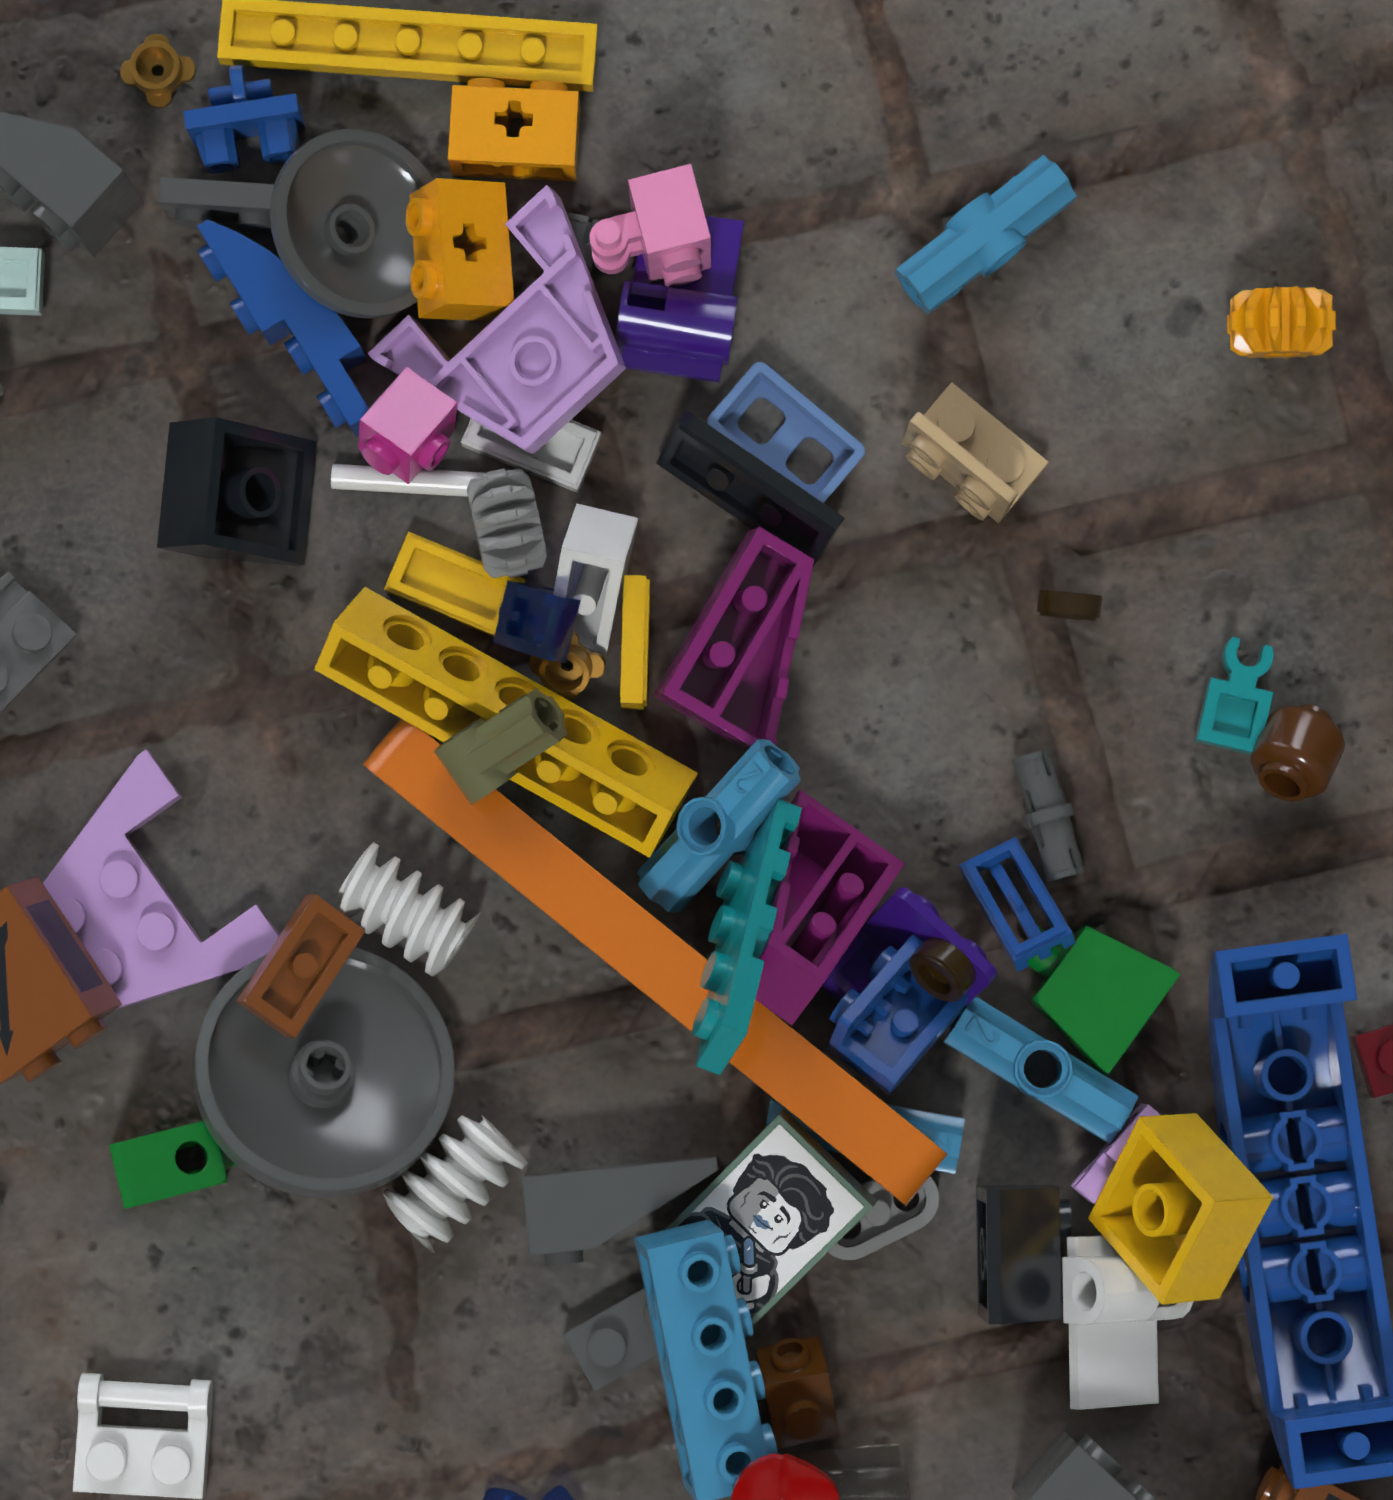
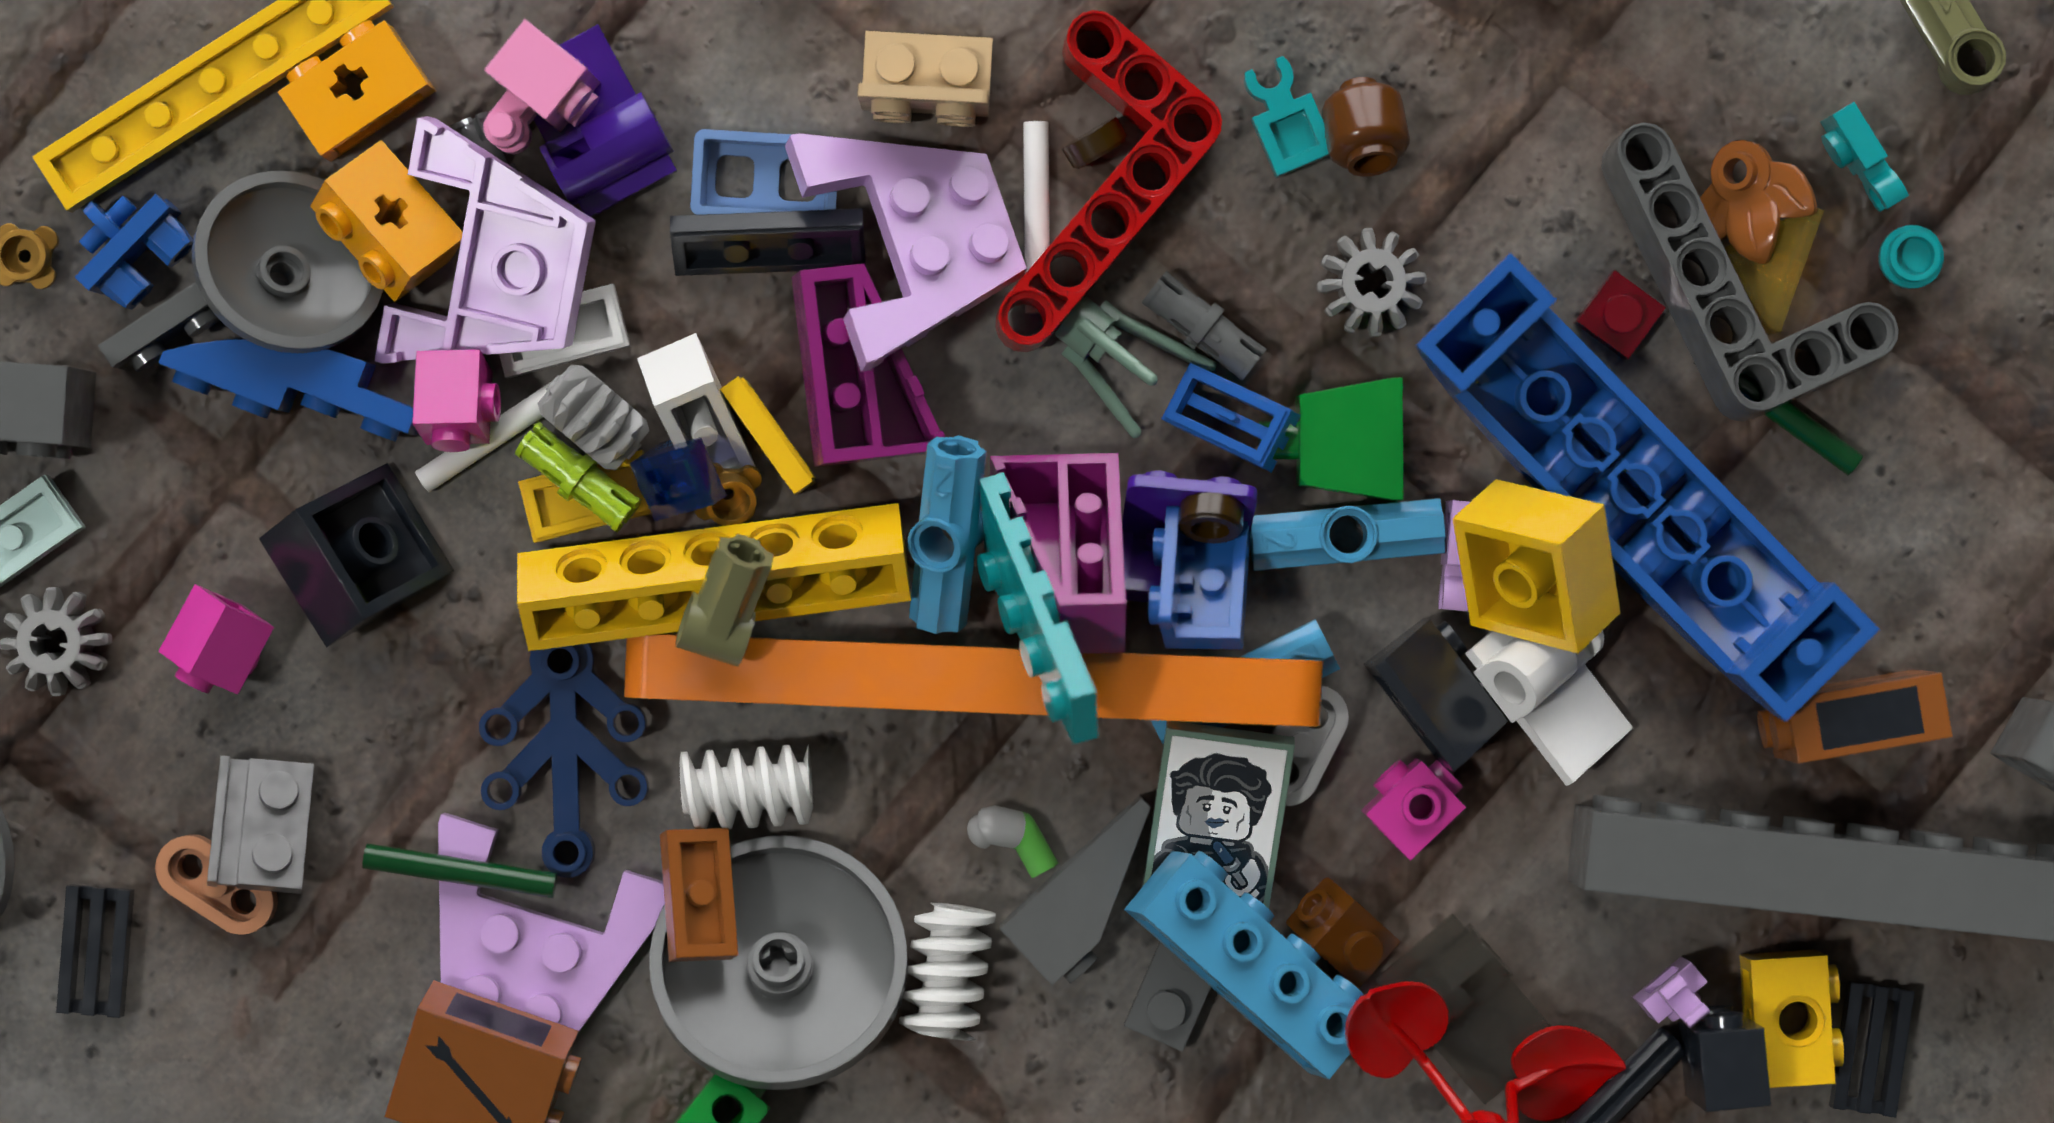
camera: 35 degrees left, 5 degrees up
none -> dark pink brick [158,584,274,695]
none -> dark green bar [362,843,557,898]
none -> dark blue plant [479,643,649,878]
none -> lime pin [515,422,642,532]
none -> lavender wing [785,133,1027,372]
none -> arm [967,805,1059,878]
none -> red beam [995,10,1222,353]
none -> white bar [1023,121,1050,314]
none -> sand green plant [1055,296,1216,438]
none -> light grey gear [1316,228,1427,337]
none -> dark pink brick [1361,758,1466,861]

